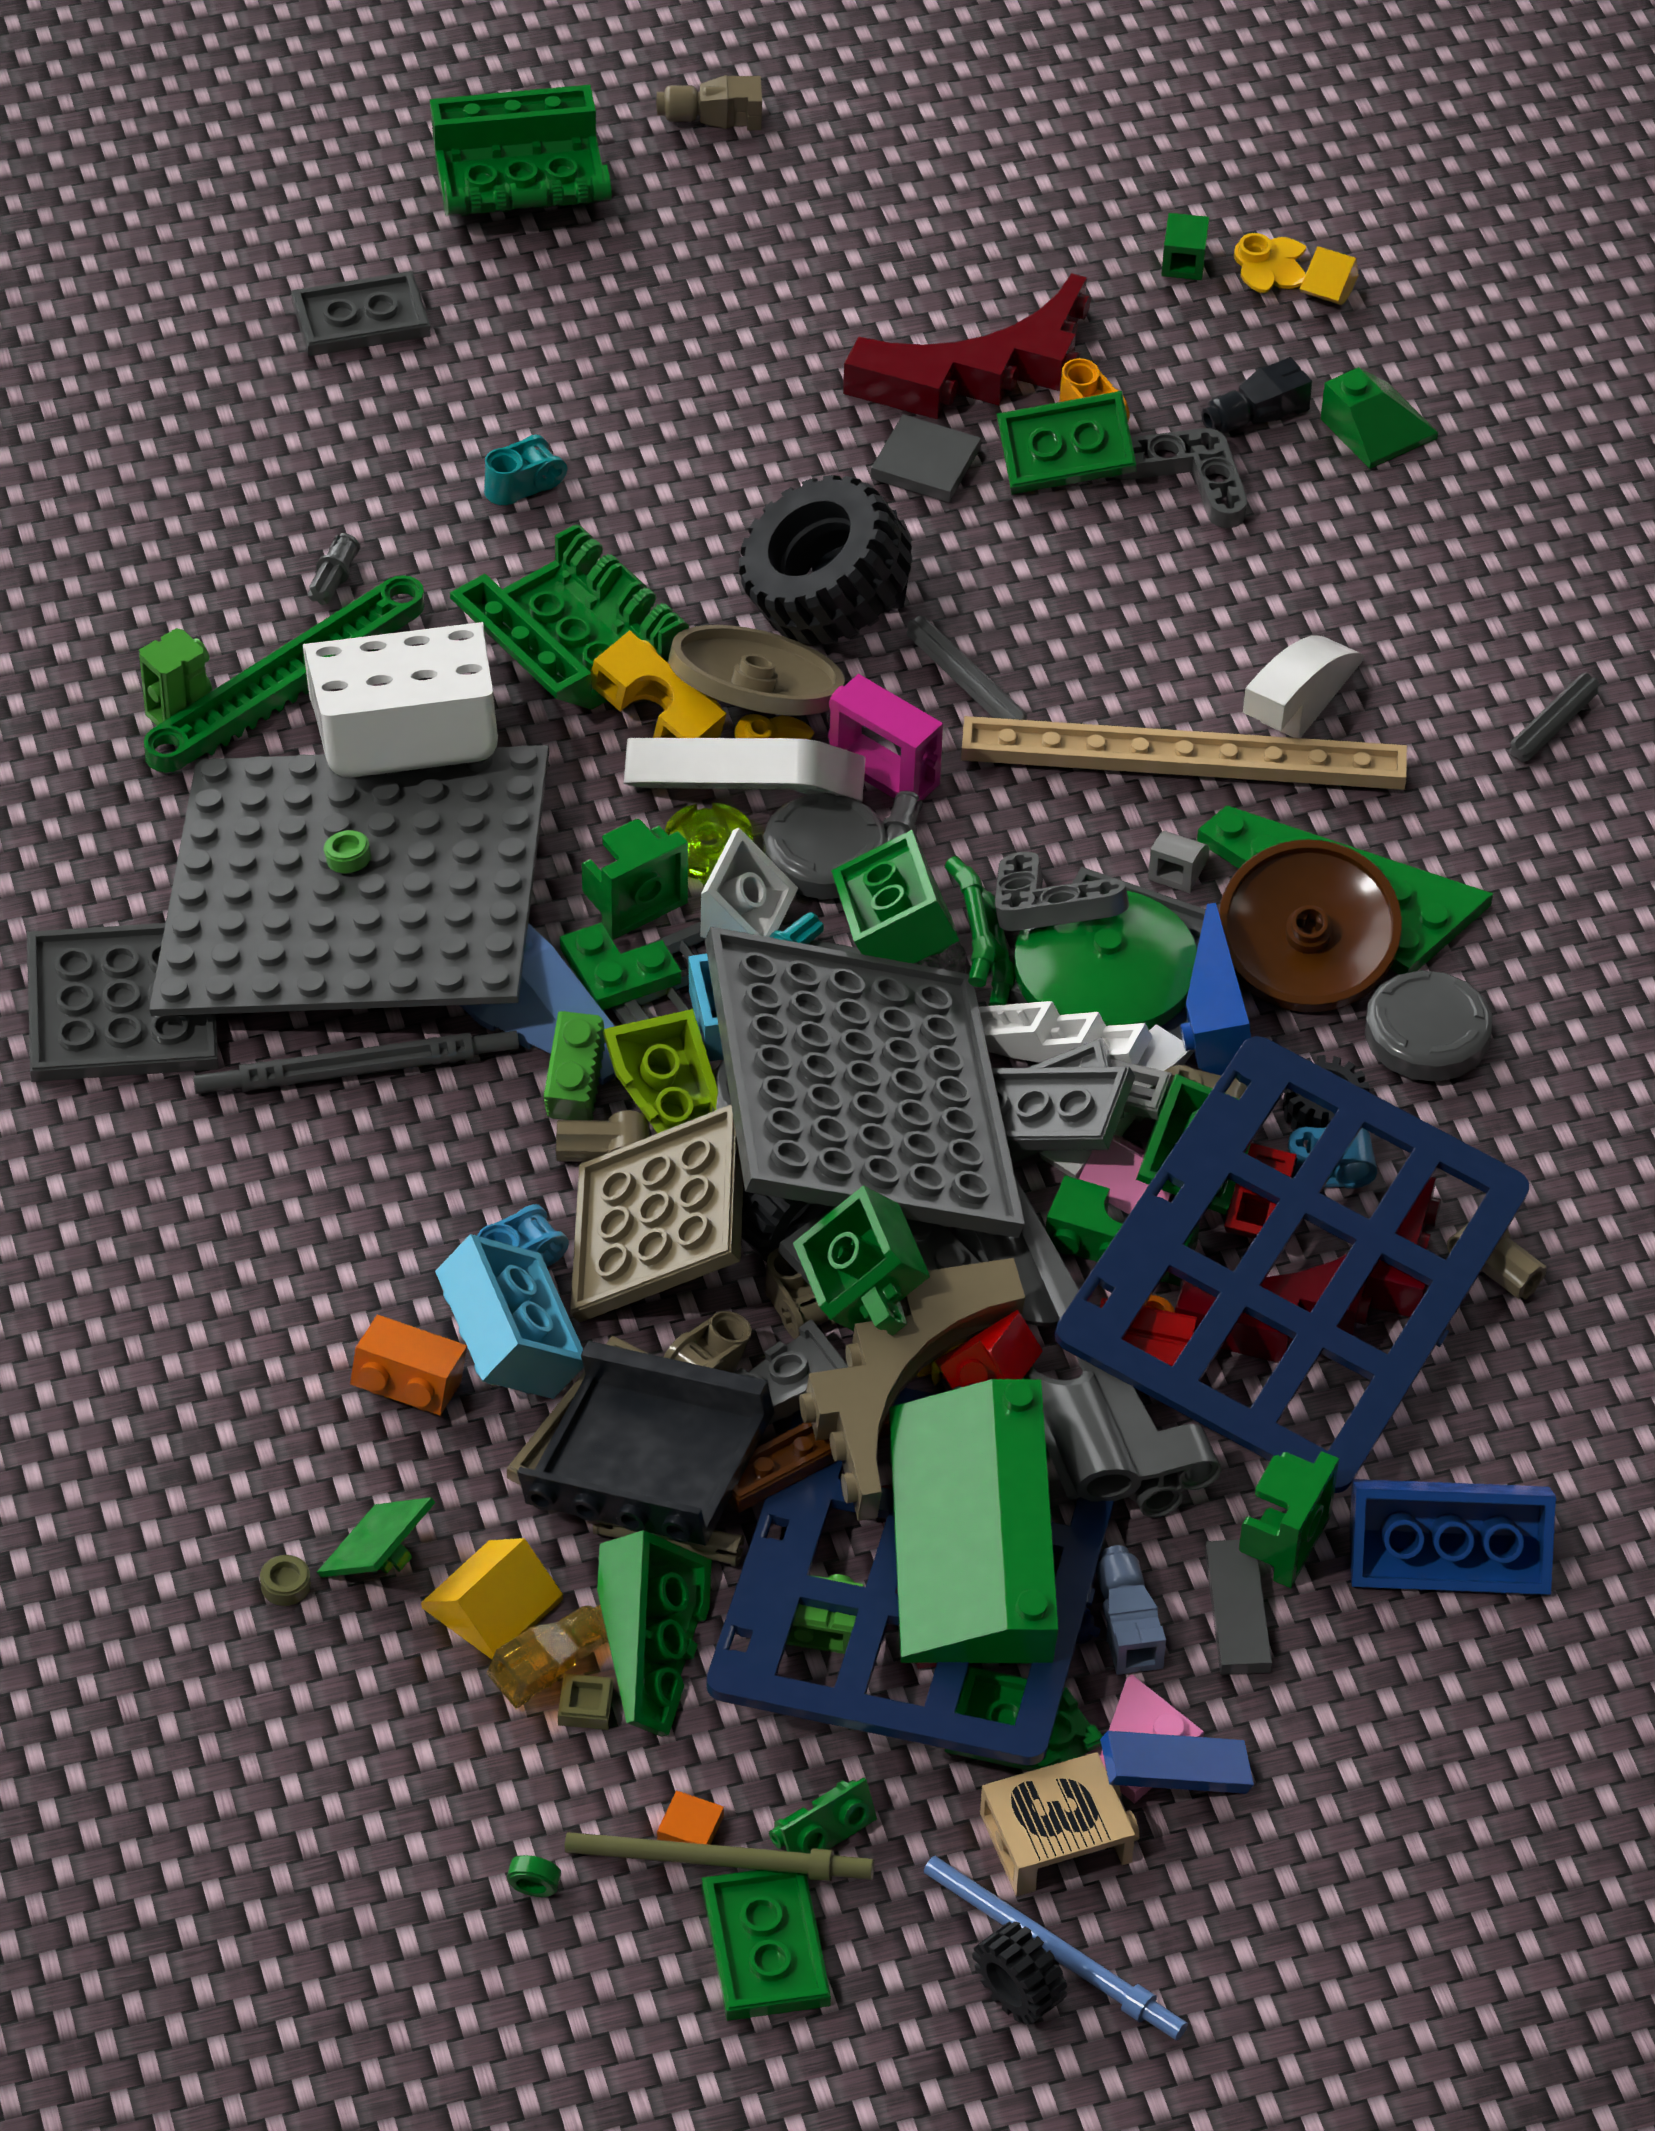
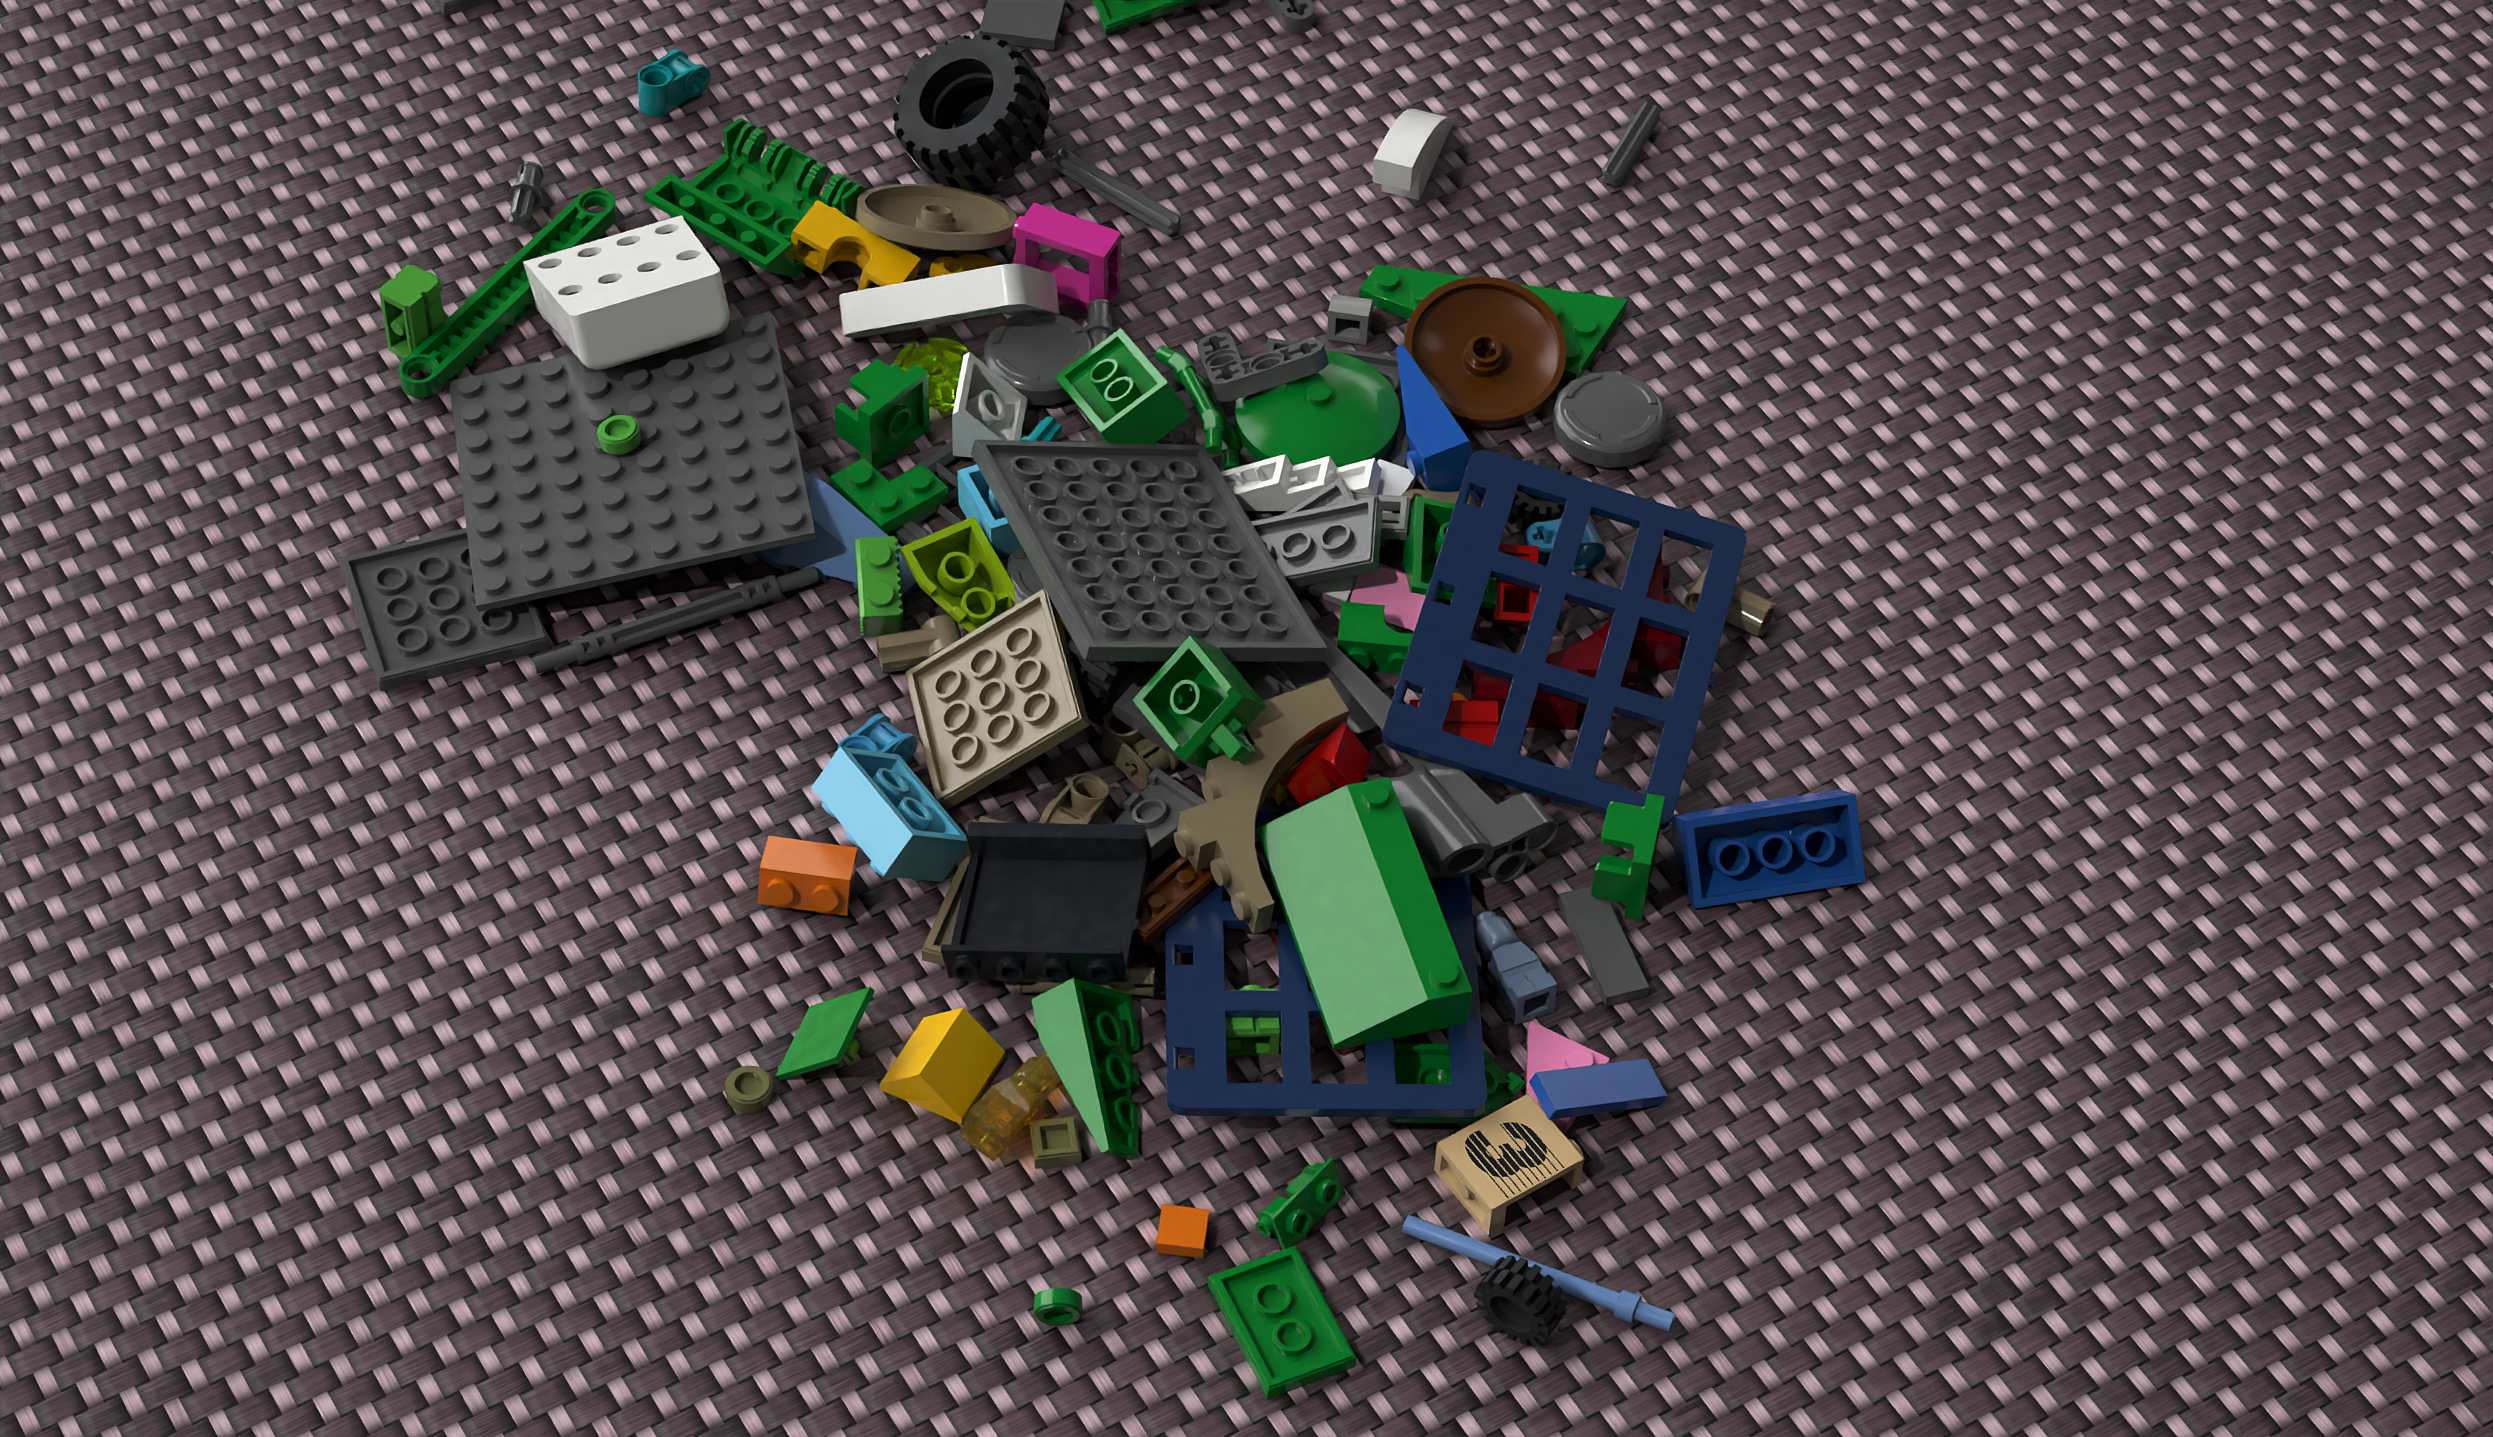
camera: 15 degrees left, 0 degrees up
olive bar [565,1832,874,1881] -> none
tan plate [961,716,1407,790] -> none

